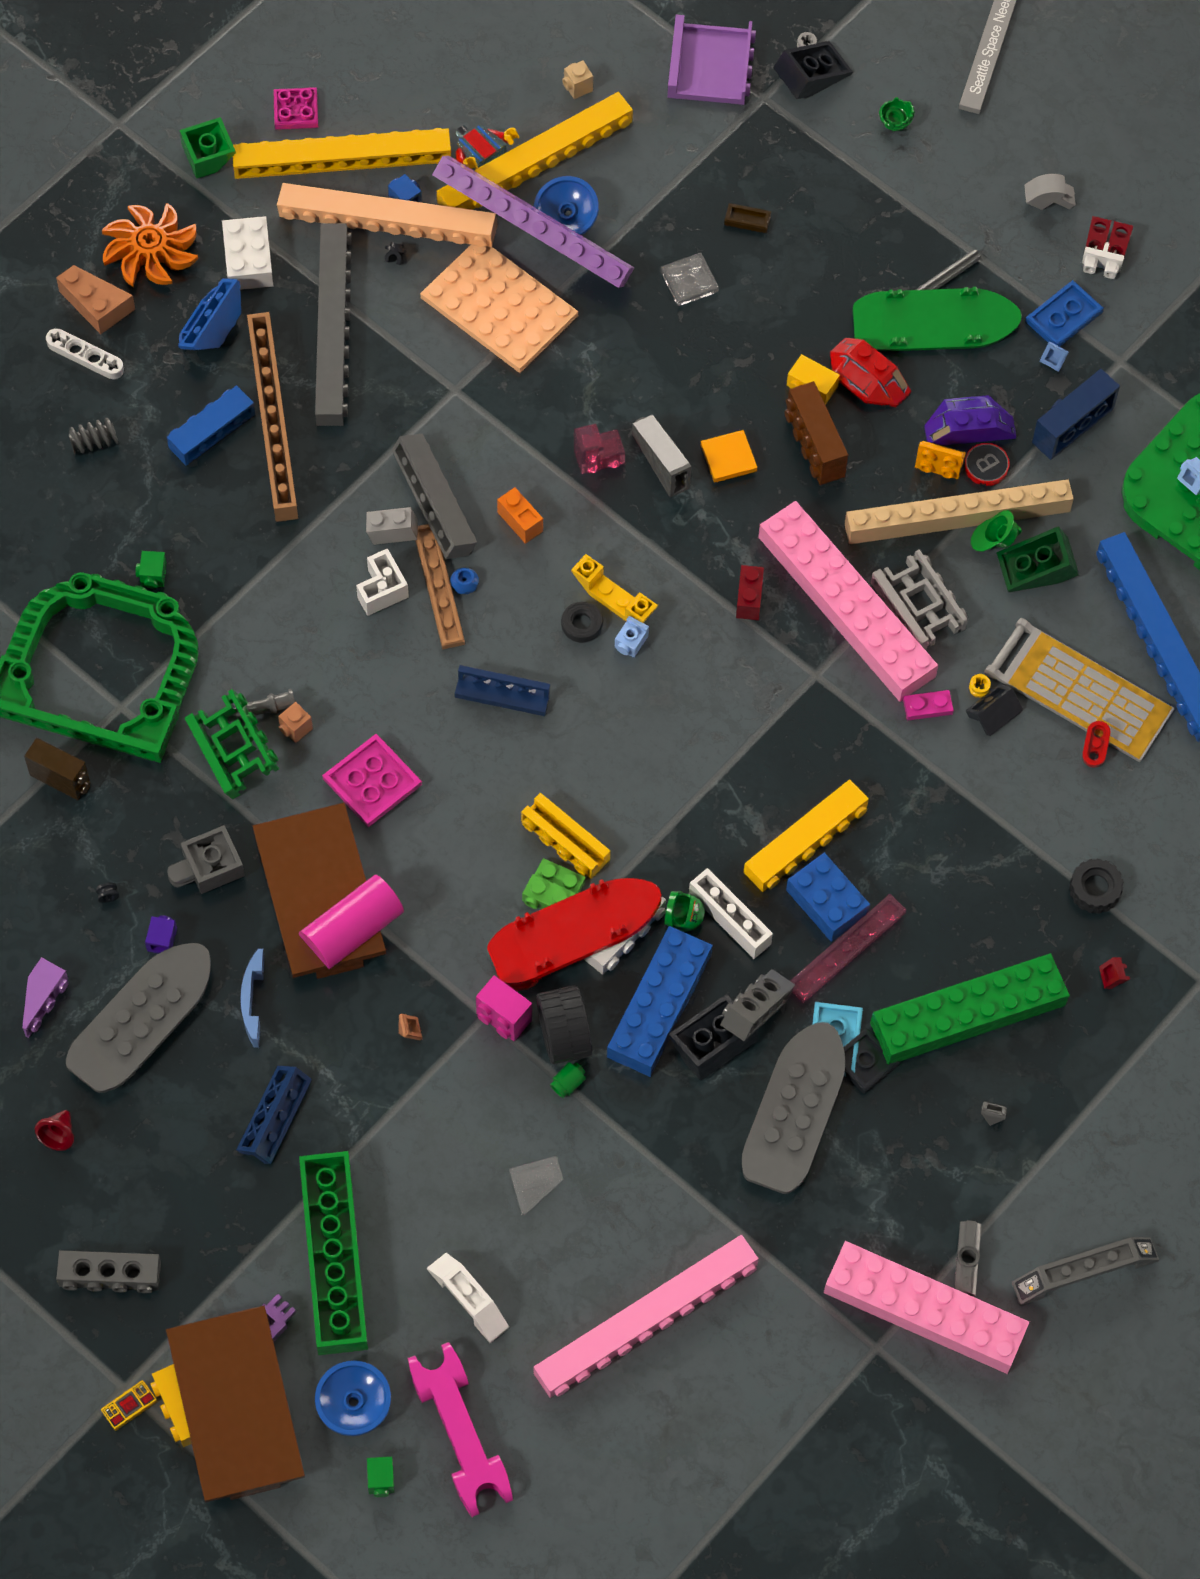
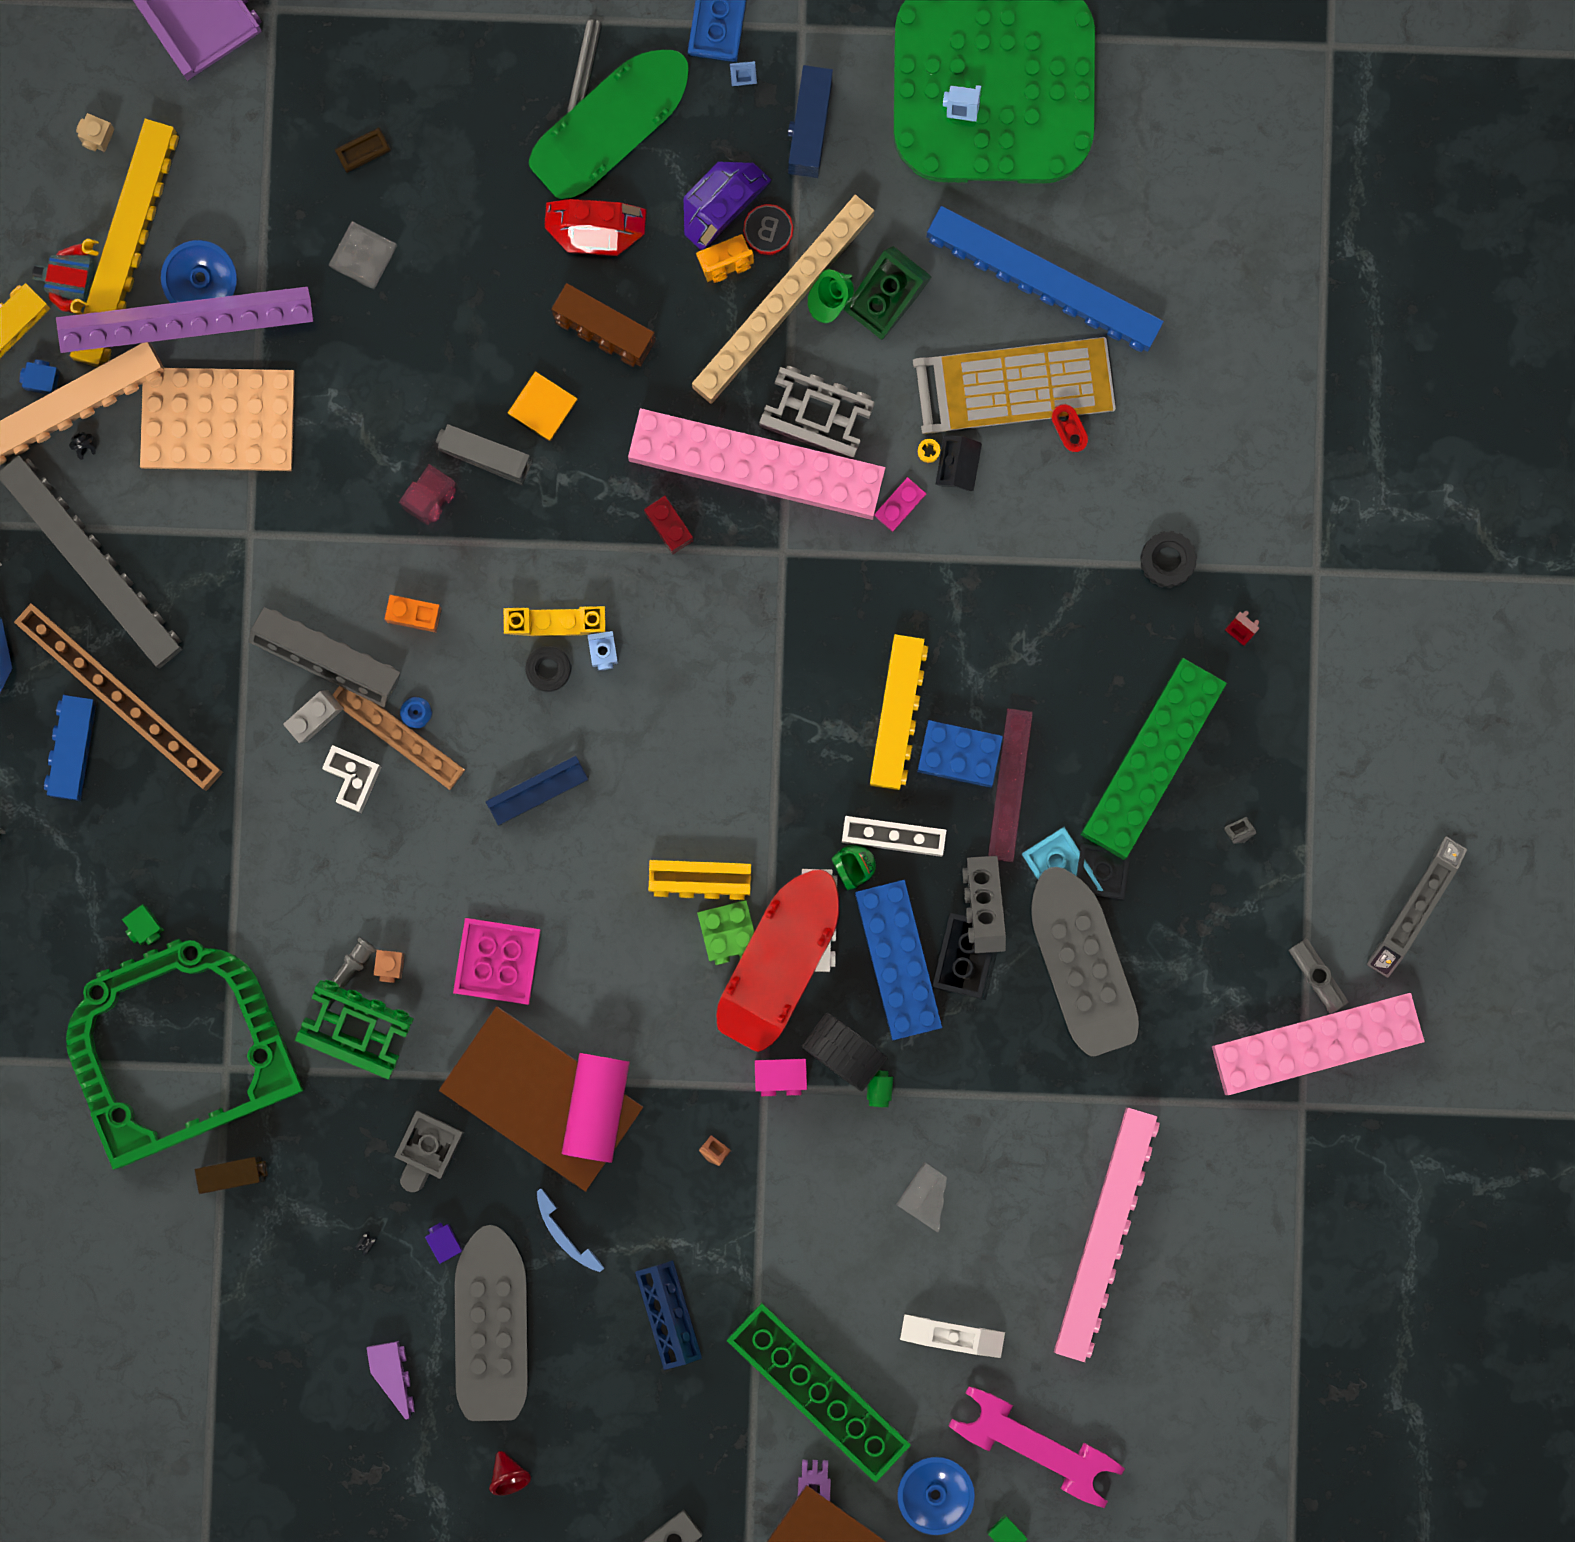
camera: 40 degrees left, 20 degrees up
yellow brick [787,354,840,405] -> none

